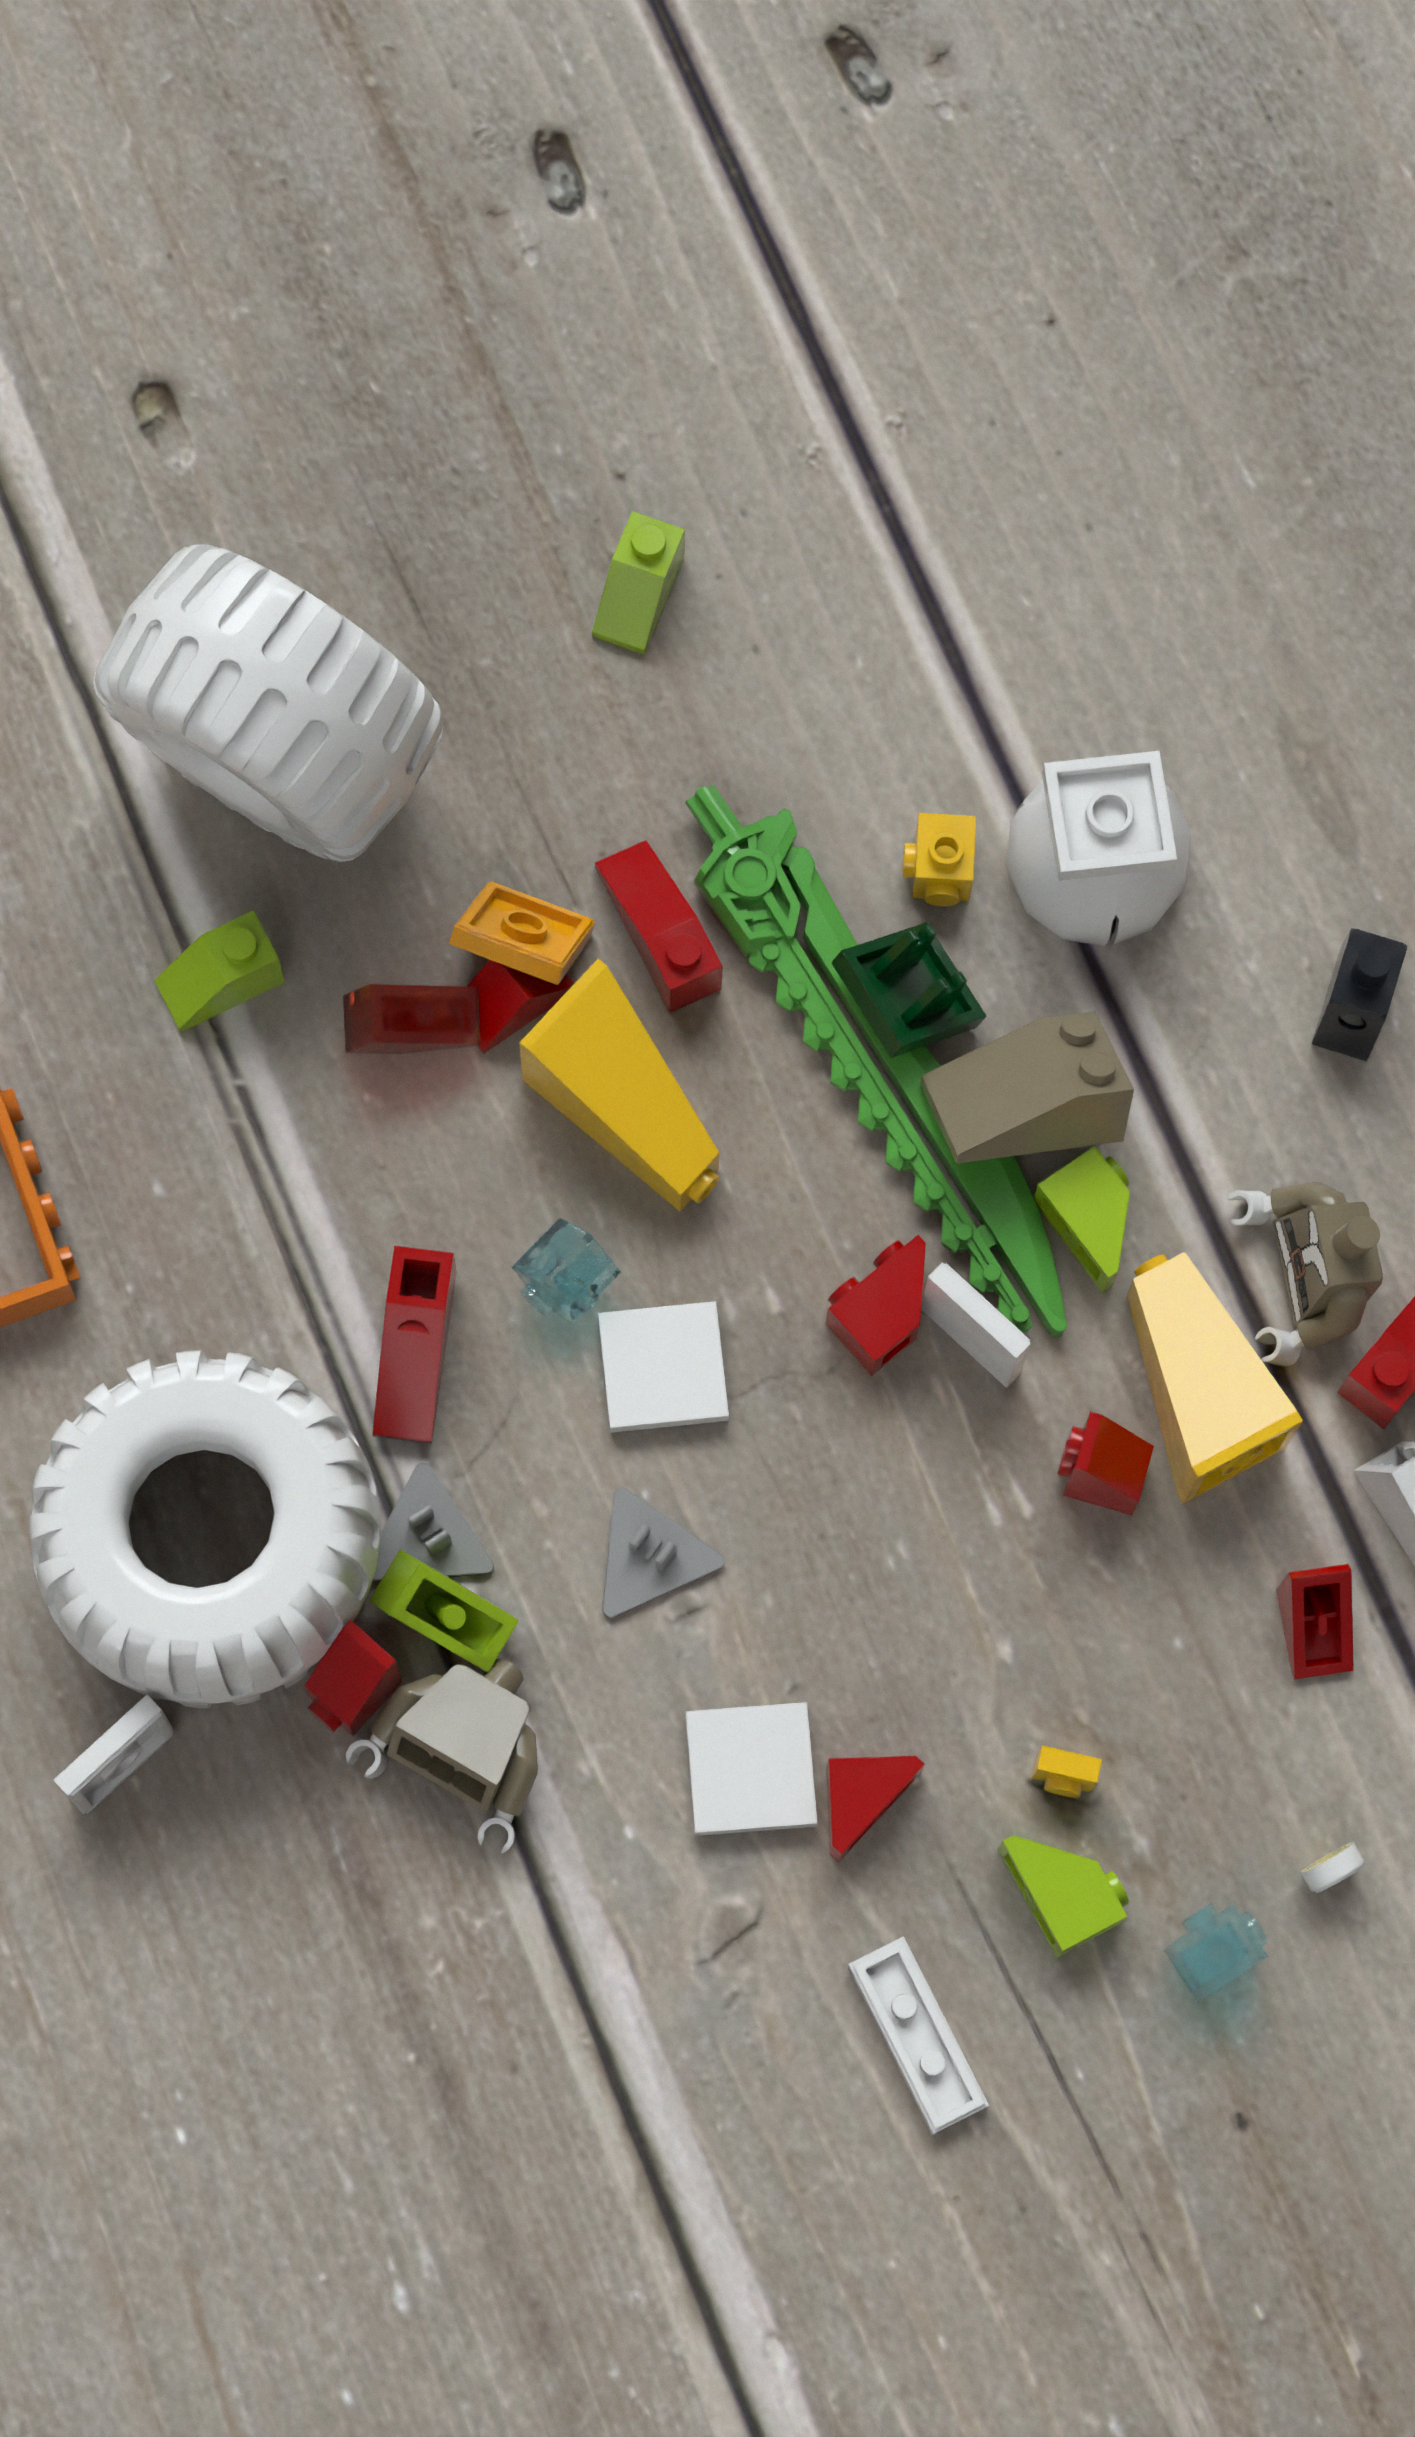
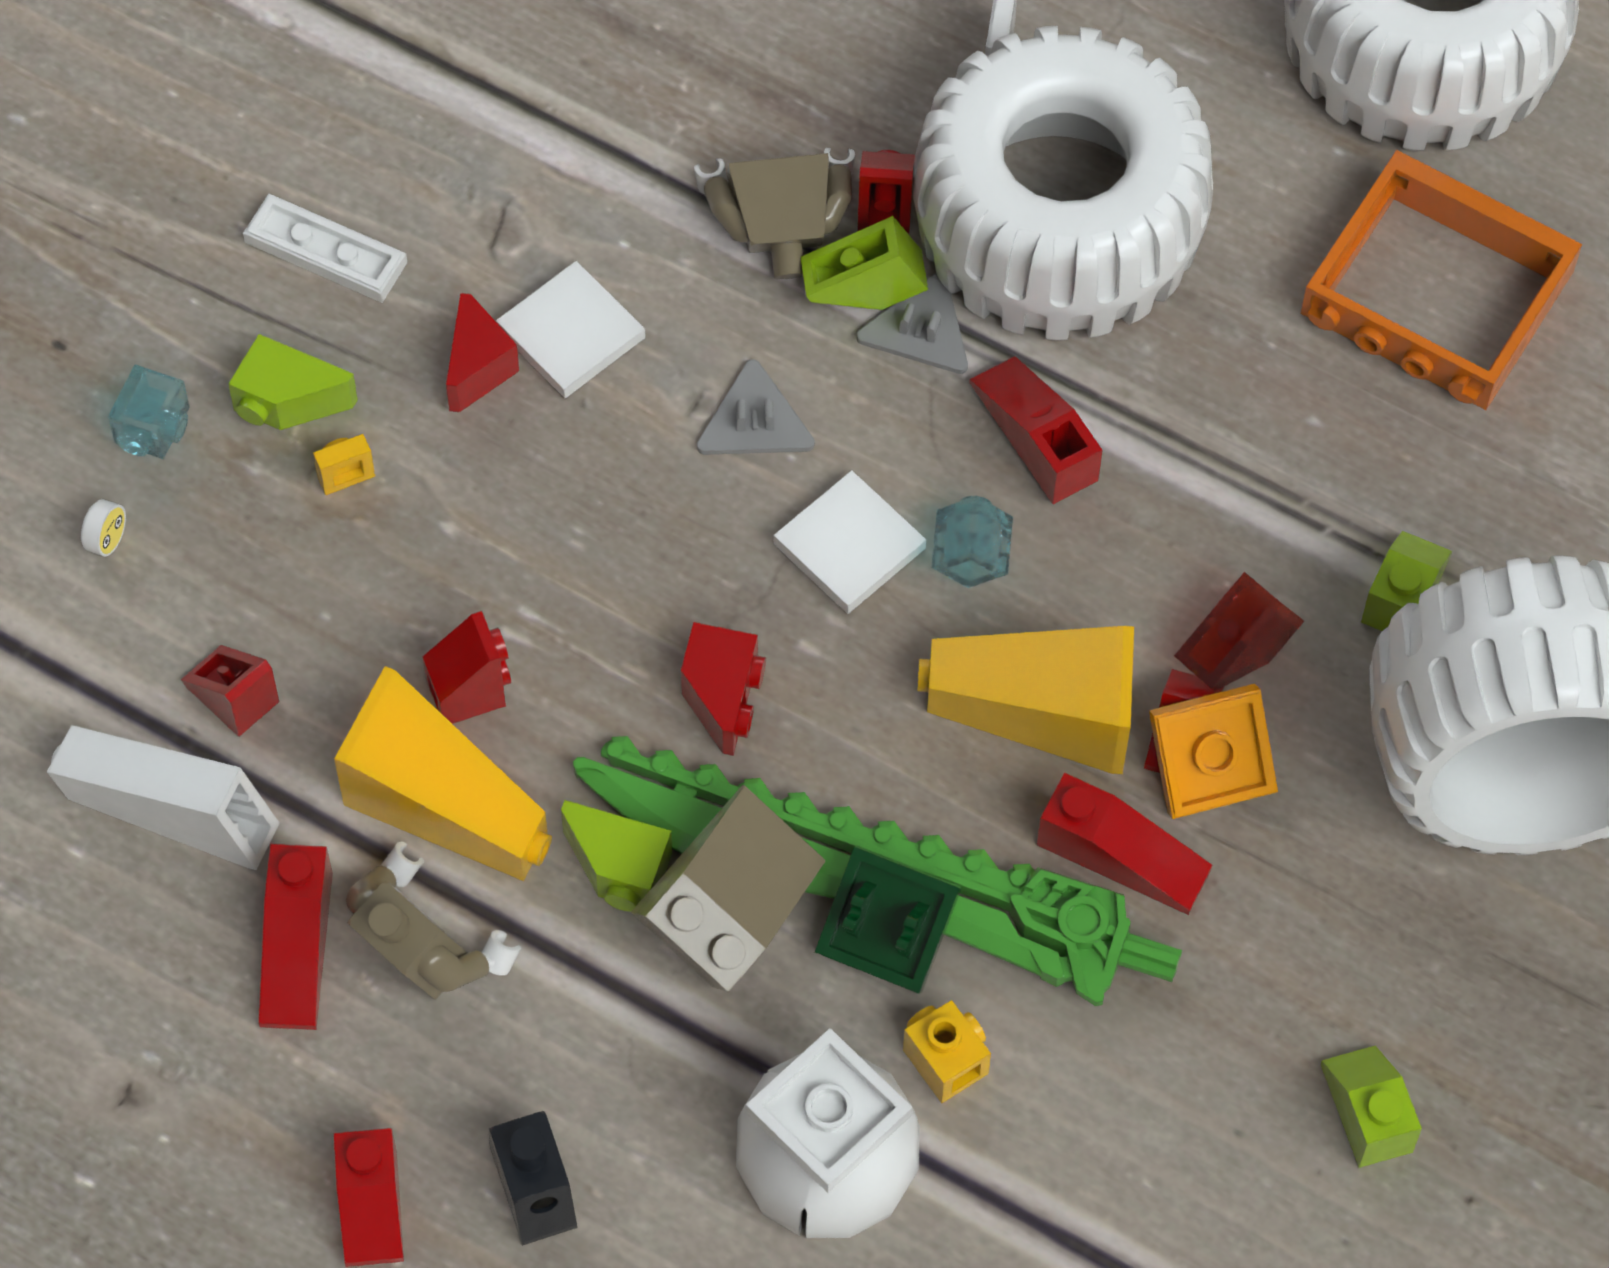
camera: 145 degrees right, 10 degrees down
white tile [921,1262,1031,1388] -> none

